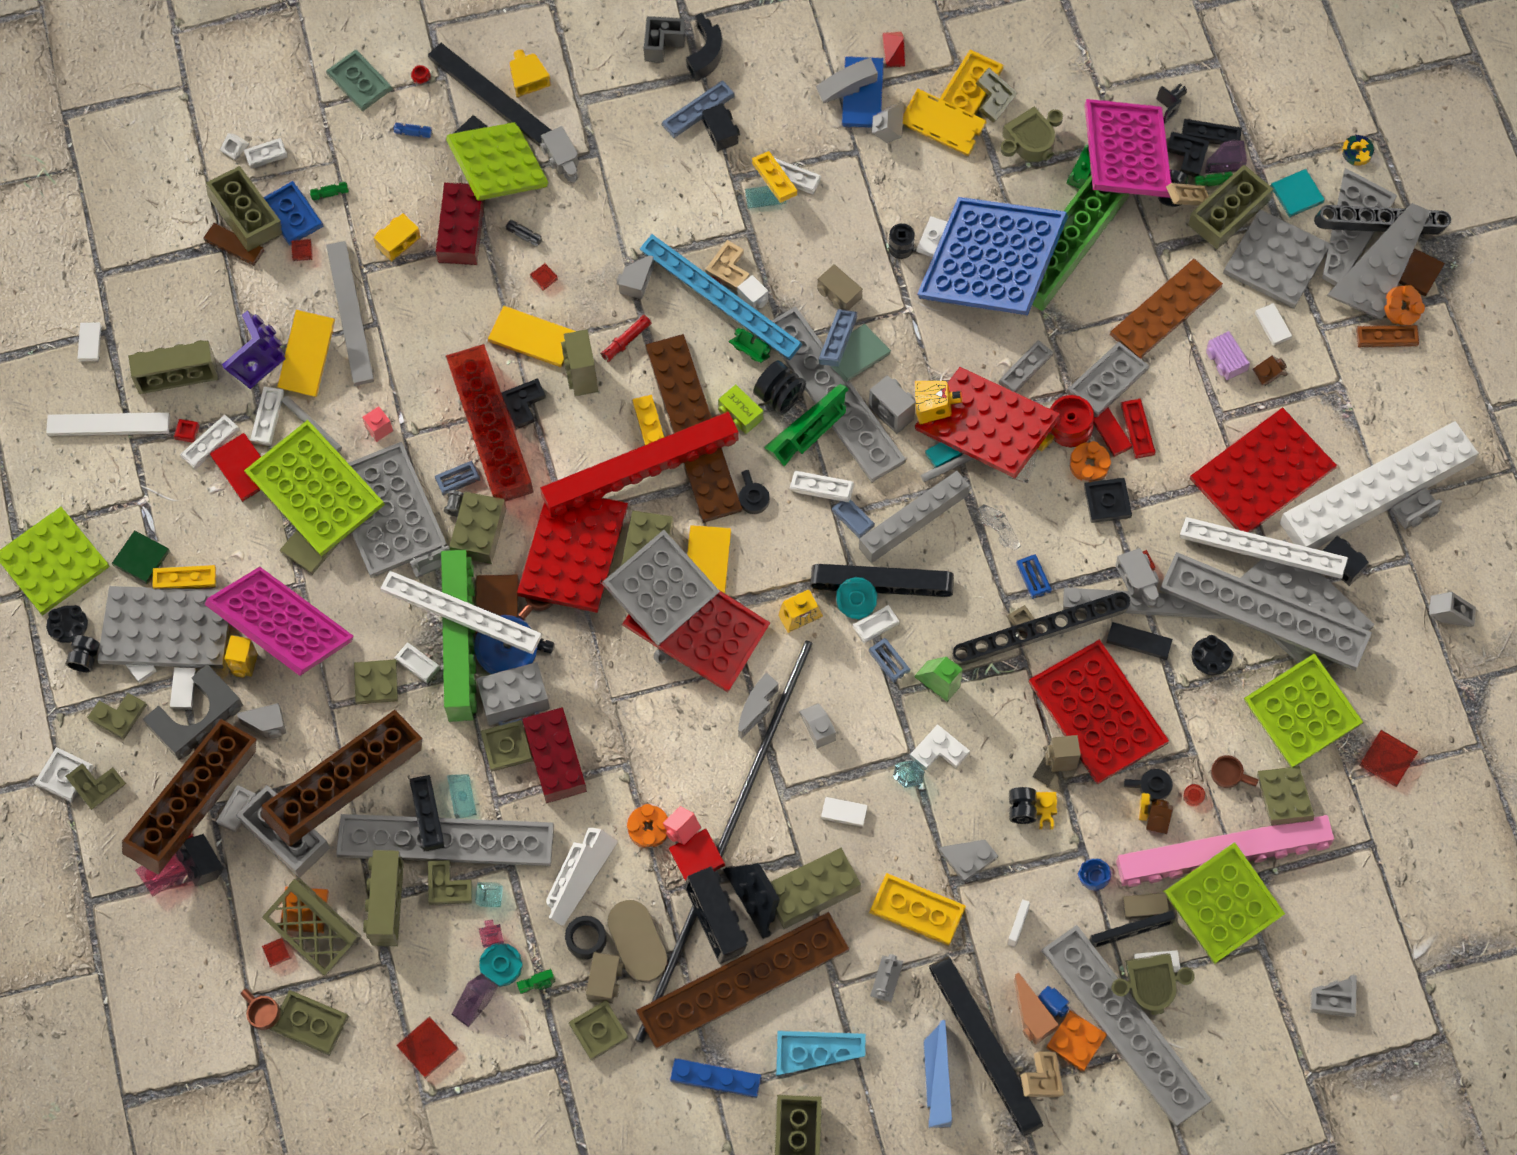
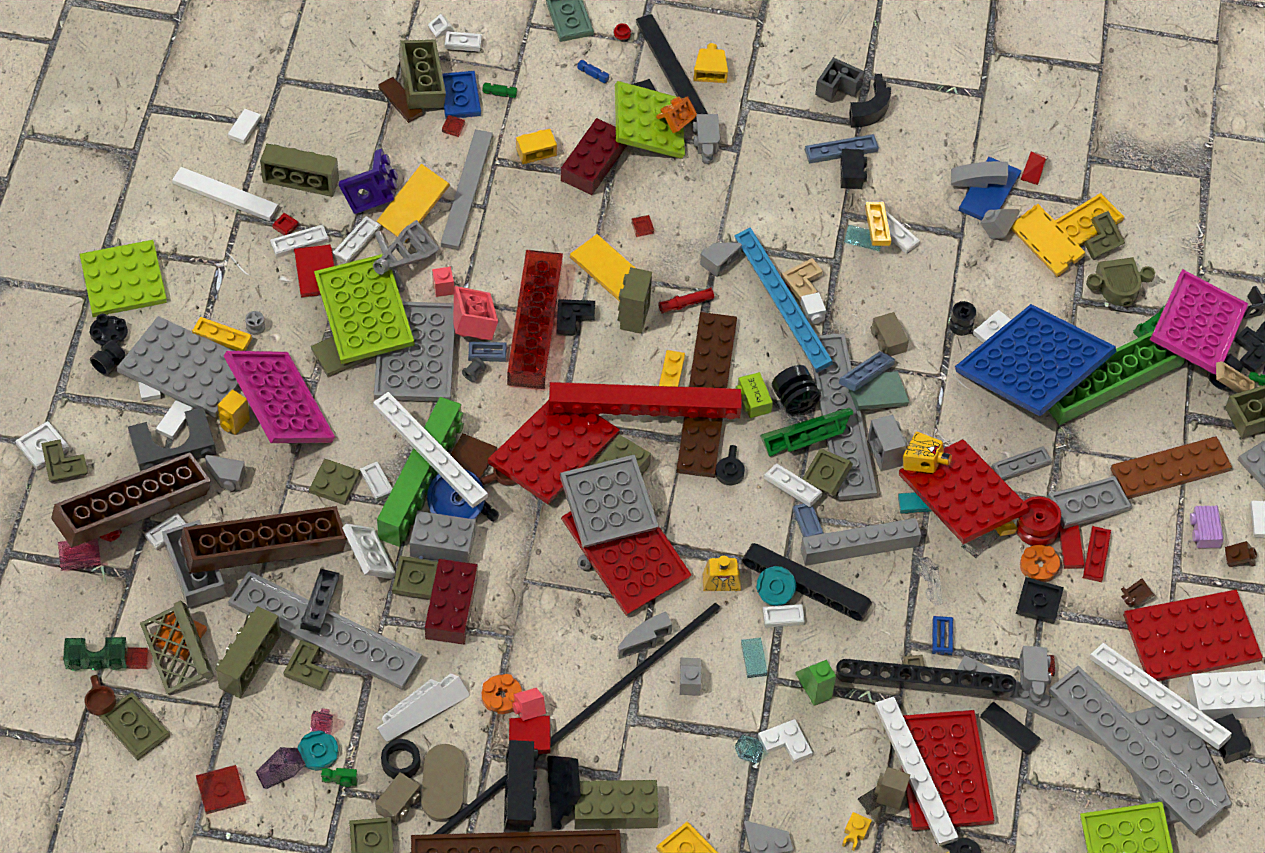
camera: 20 degrees right, 10 degrees down
olive plate [87,693,147,739] -> none
dark green tile [112,530,170,584] -> none
black brick [176,833,224,887] -> none
light grey hinge [409,545,450,578] -> none
clear light blue slope [447,774,477,819] -> none
olive brick [449,491,506,564] -> none
clear light blue slope [475,882,503,907] -> none
black axle [506,220,542,246] -> none
yellow tile [687,525,731,593] -> none
green hinge [729,328,771,363] -> none
white tile [821,797,867,827] -> none
sand blue tile [868,638,910,683] -> none
light grey bar [921,454,974,482] -> none
black wheel [1009,787,1037,824] -> none
black dish [1191,635,1234,676] -> none
none -> clear green arch [63,637,128,671]
none -> light grey wheel [245,311,265,335]
none -> white tile [342,524,396,579]
none -> light grey plate [373,220,439,275]
none -> coral slope [453,286,498,340]
none -> orange bracket [656,97,697,133]
none -> clear light blue tile [741,638,767,678]
none -> olive plate [802,448,853,497]
none -> white plate [875,697,958,847]
none -> reddish brown bracket [1121,578,1155,609]

